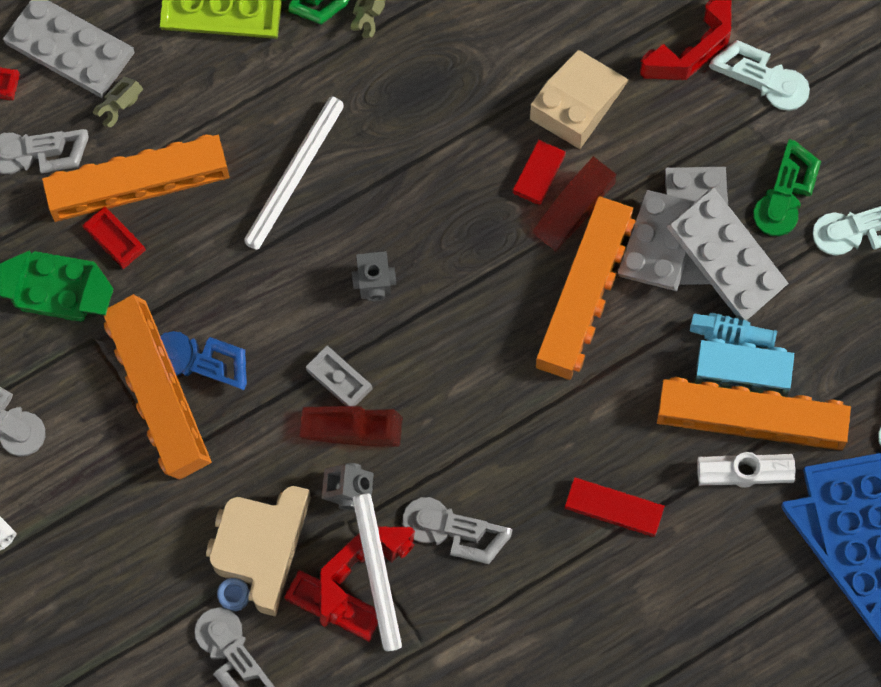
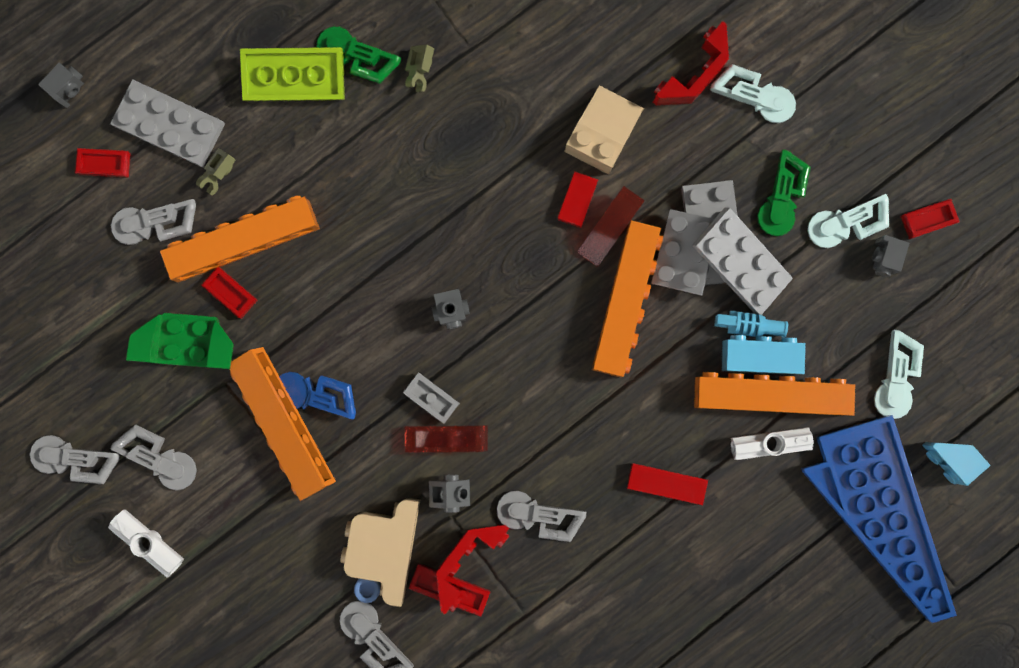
camera: 10 degrees left, 15 degrees up
white axle [244,97,343,250] -> none
white axle [353,493,402,651] -> none

